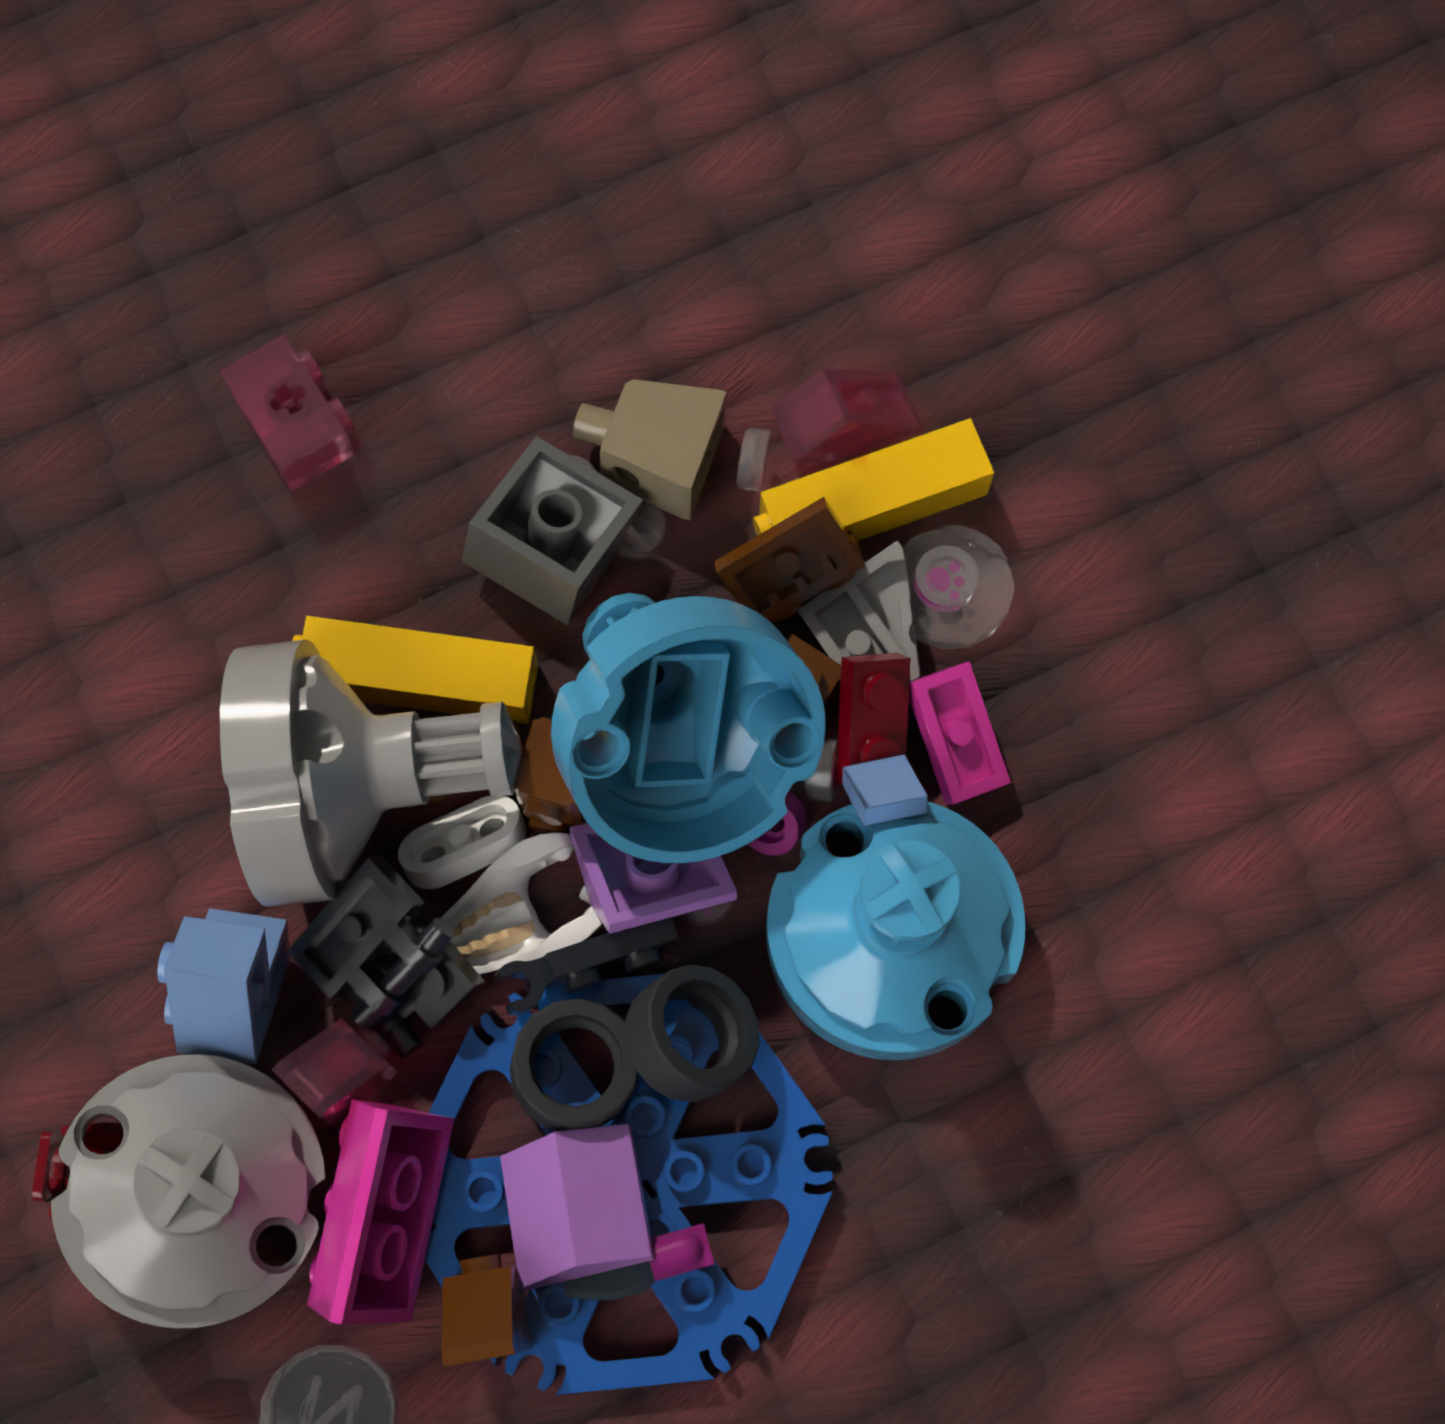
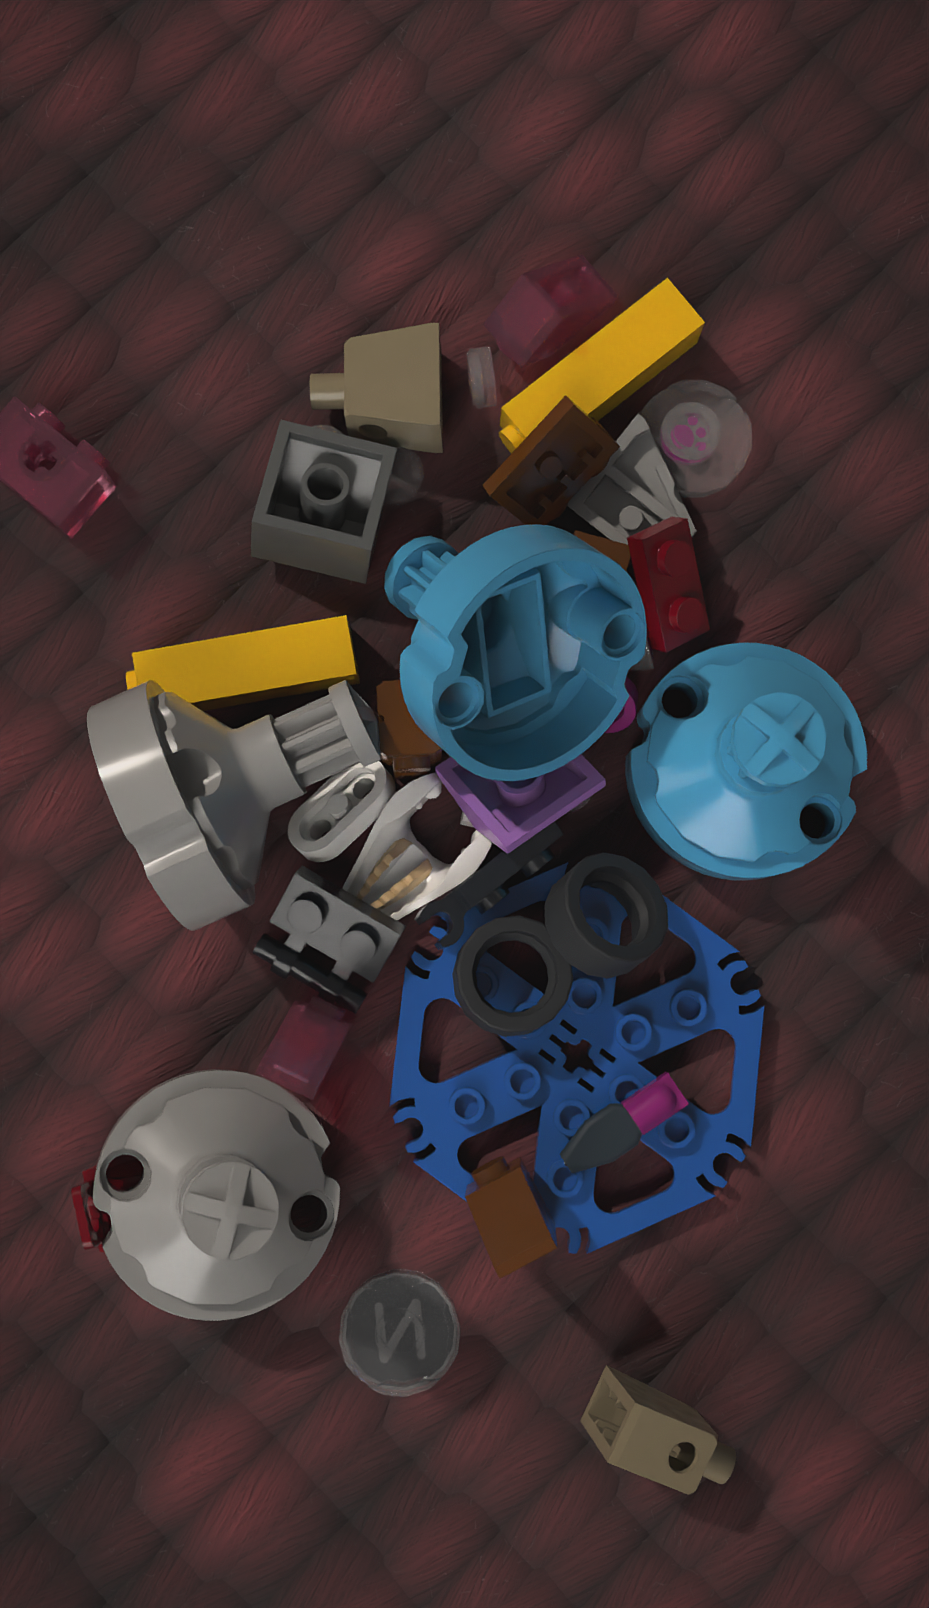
camera: 20 degrees left, 10 degrees up
medium blue brick [157,908,291,1065] -> none
black plate [286,855,455,1030] -> none
dark pink slope [307,1099,454,1325] -> none
medium lavender slope [500,1124,655,1291] -> none
medium blue tile [842,755,928,826] -> none
dark pink plate [909,662,1011,805] -> none

